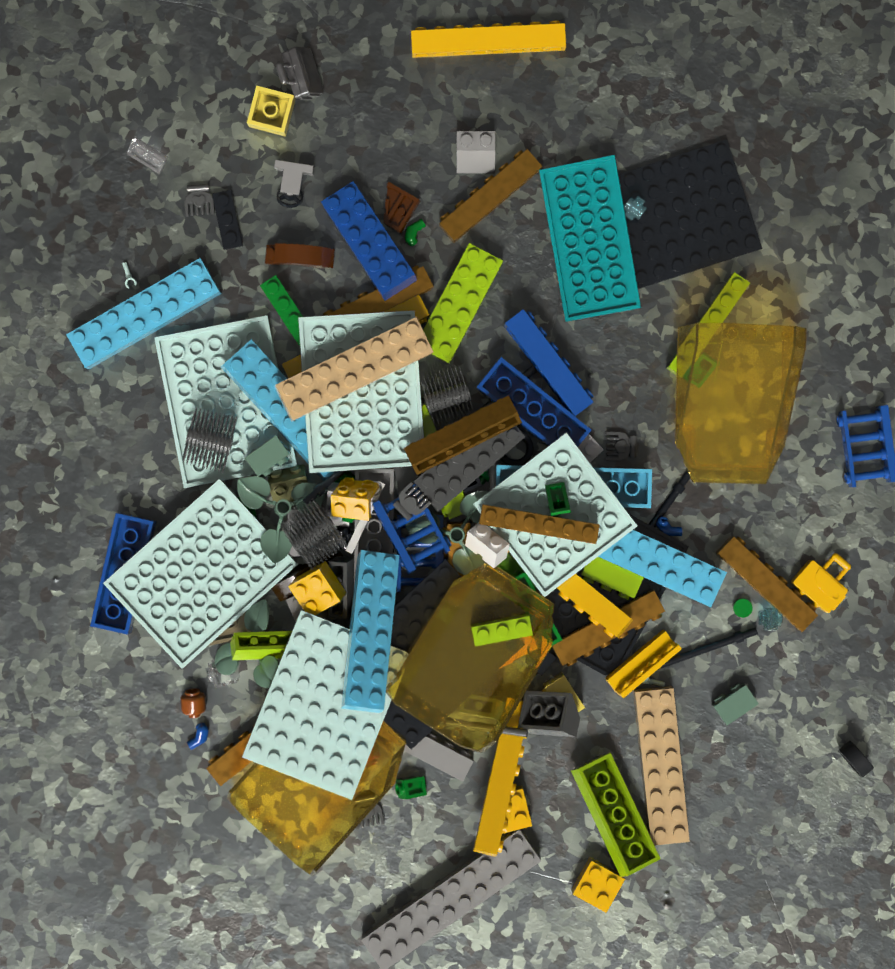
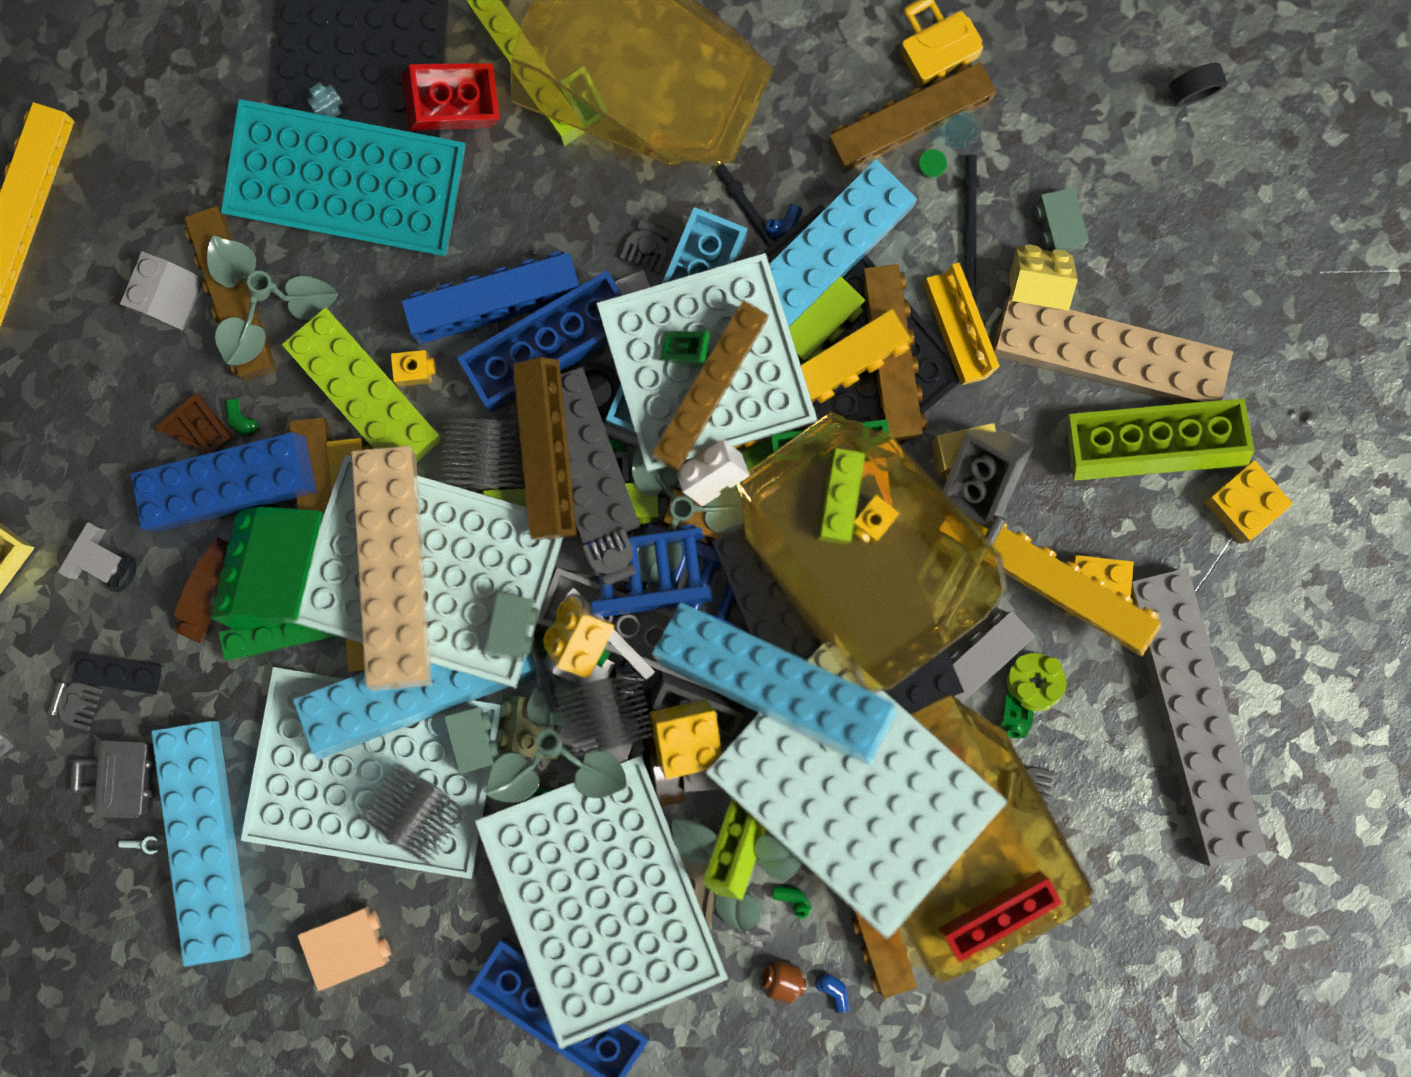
camera: 70 degrees left, 5 degrees down
none -> flat silver piece [69,739,156,818]
none -> sand green plant [207,236,338,365]
none -> green slope [210,507,323,631]
none -> light nougat brick [298,906,391,991]
none -> yellow brick [391,350,436,387]
none -> red brick [401,63,500,131]
none -> sand green brick [485,593,539,662]
none -> green arm [773,886,811,919]
none -> yellow brick [853,495,900,544]
none -> red brick [938,870,1063,963]
none -> lime plate [1007,653,1067,711]
none -> light yellow brick [1009,245,1078,310]

